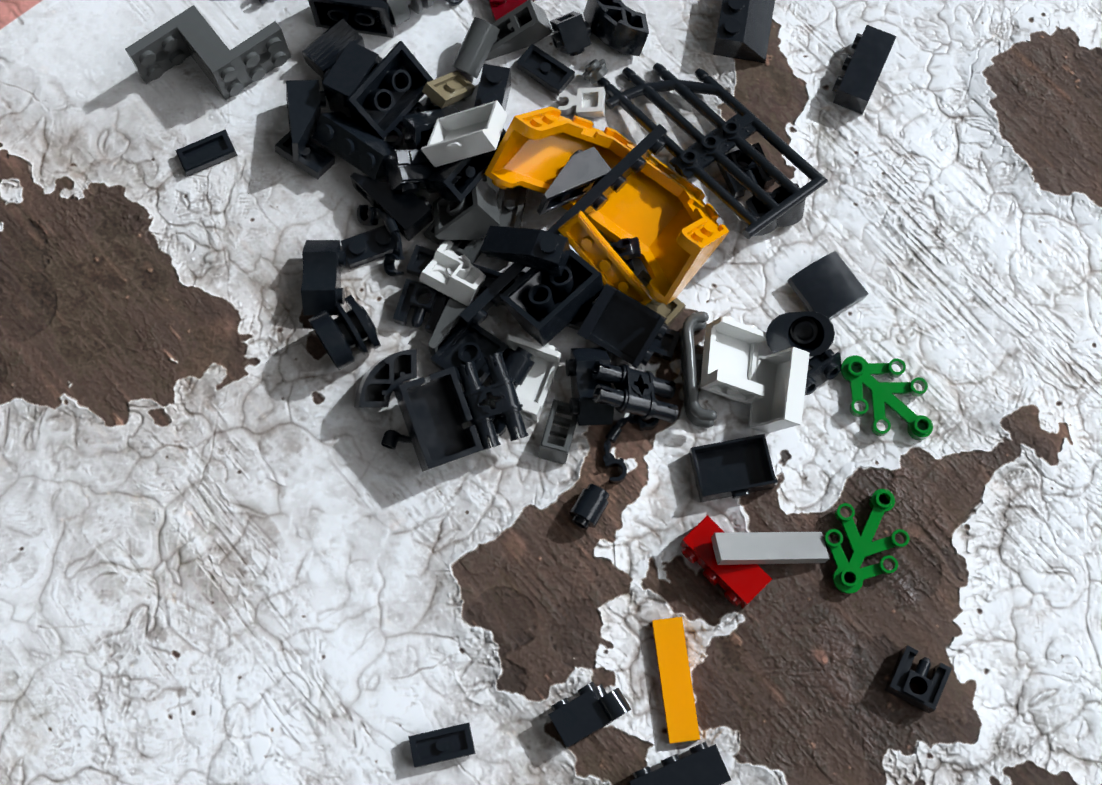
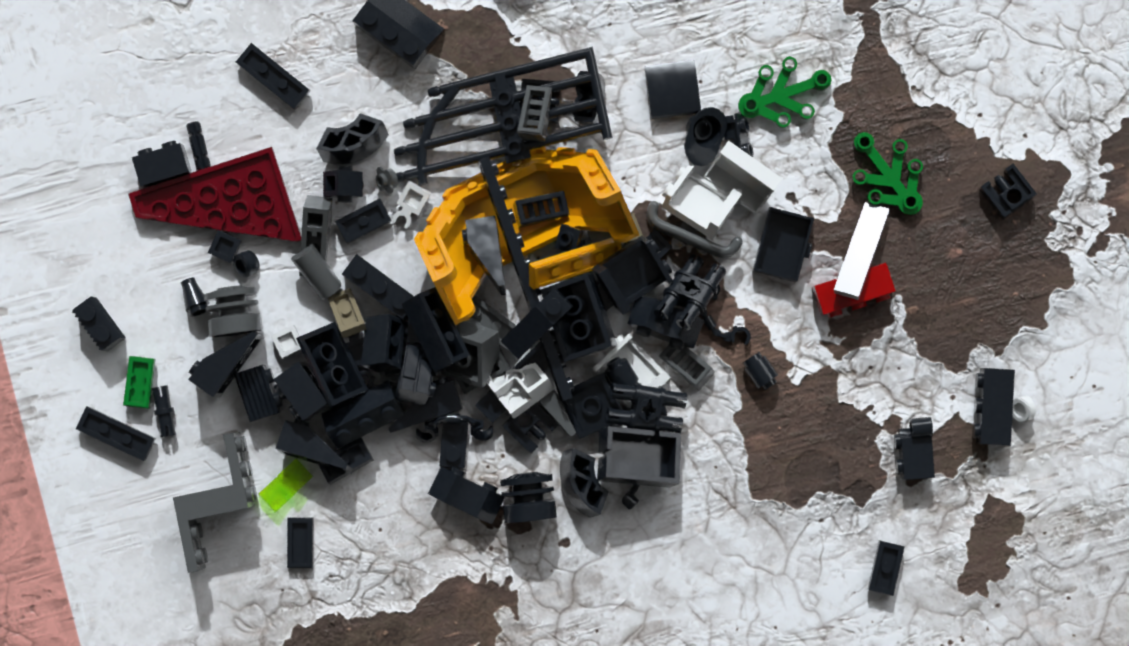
camera: 65 degrees left, 15 degrees up
white container [421,100,507,167] -> none
light orange tile [652,617,700,744] -> none
none -> clear neon green slope [258,458,313,513]
none -> black slope [513,191,570,228]
none -> dark grey slope [517,85,552,142]

